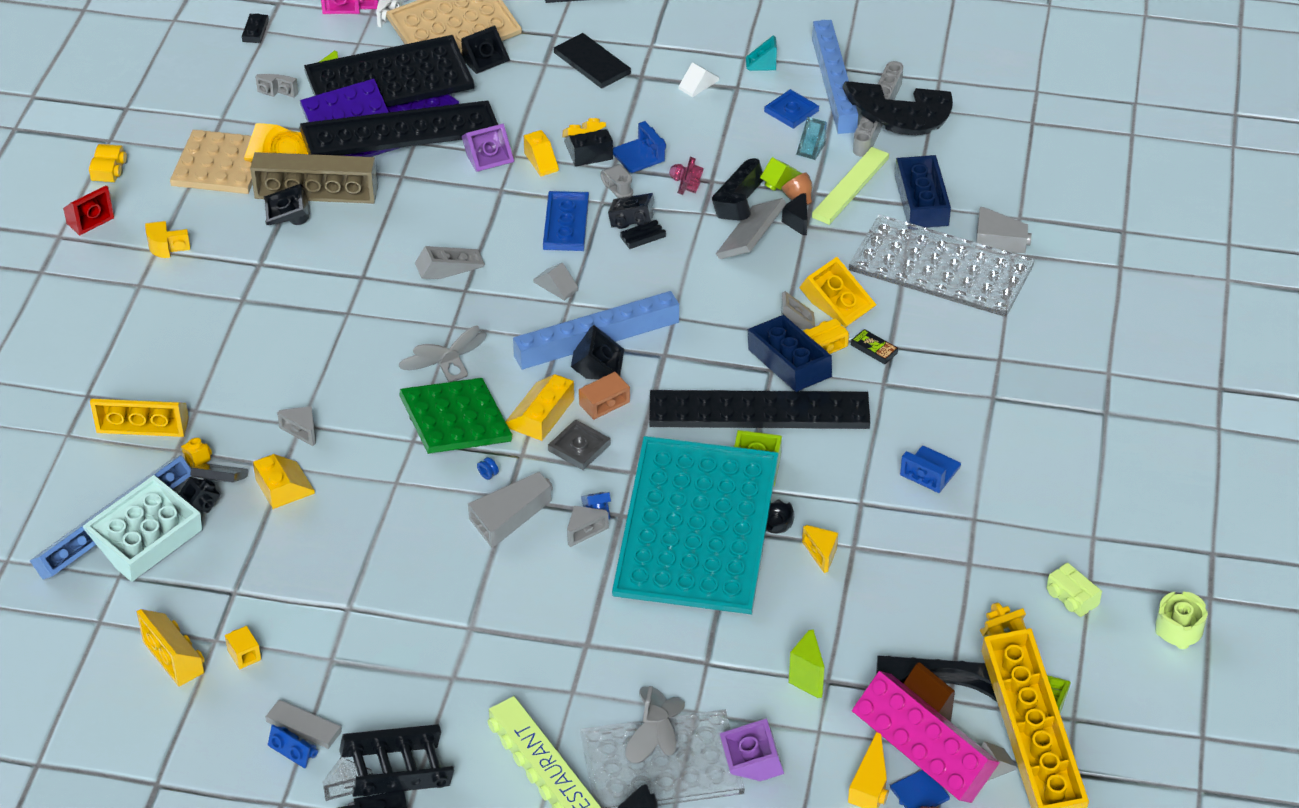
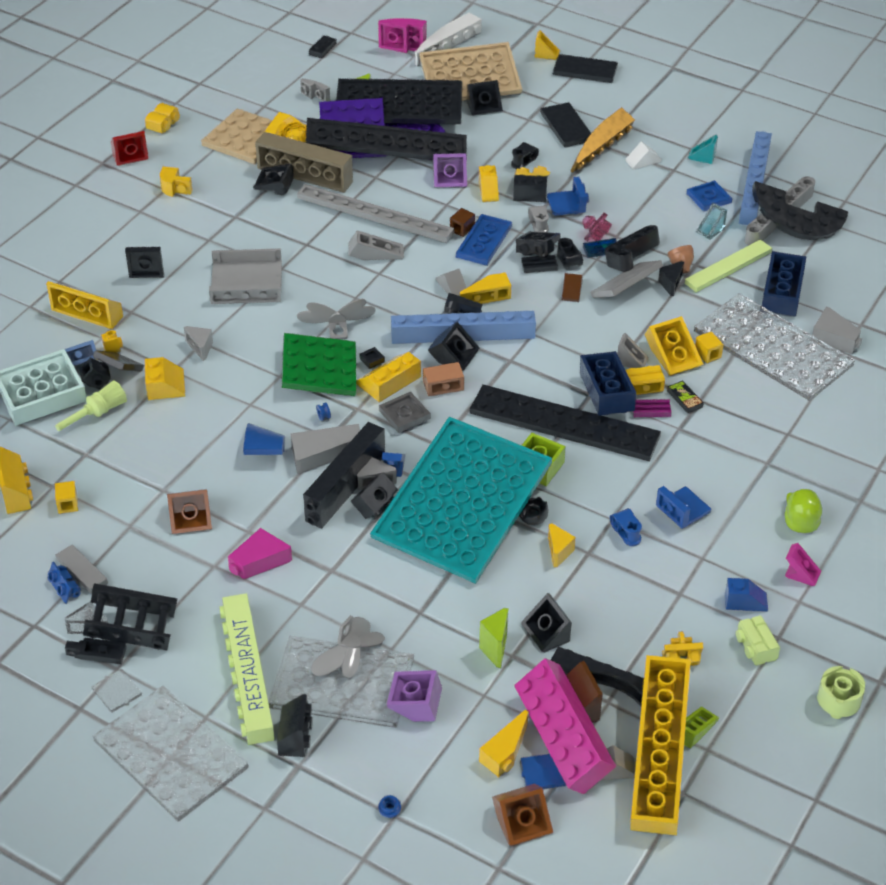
camera: 20 degrees right, 0 degrees up
lime slope [760,157,802,191] -> none
none -> yellowish green piece [55,380,127,431]
none -> black tile [125,247,164,278]
none -> slope [167,489,212,534]
none -> light grey panel [209,248,282,304]
none -> dark pink slope [228,528,292,579]
none -> blue slope [243,423,285,455]
none -> light grey plate [297,184,454,243]
none -> black brick [303,422,385,529]
none -> black brick [350,472,398,519]
none -> black plate [359,347,385,369]
none -> black slope [444,293,483,314]
none -> reddish brown brick [450,208,475,237]
none -> yellow slope [460,272,512,304]
none -> black piece [511,142,539,169]
none -> black slope [521,593,572,653]
none -> black piece [557,238,583,269]
none -> reddish brown slope [562,273,583,302]
none -> slope [570,107,635,173]
none -> tile [583,238,617,258]
none -> blue piece [610,508,642,546]
none -> magenta tile [633,399,672,417]
none -> yellow brick [695,331,723,363]
none -> blue slope [725,578,768,612]
none -> lime piece [784,489,823,533]
none -> dark pink slope [785,543,821,586]

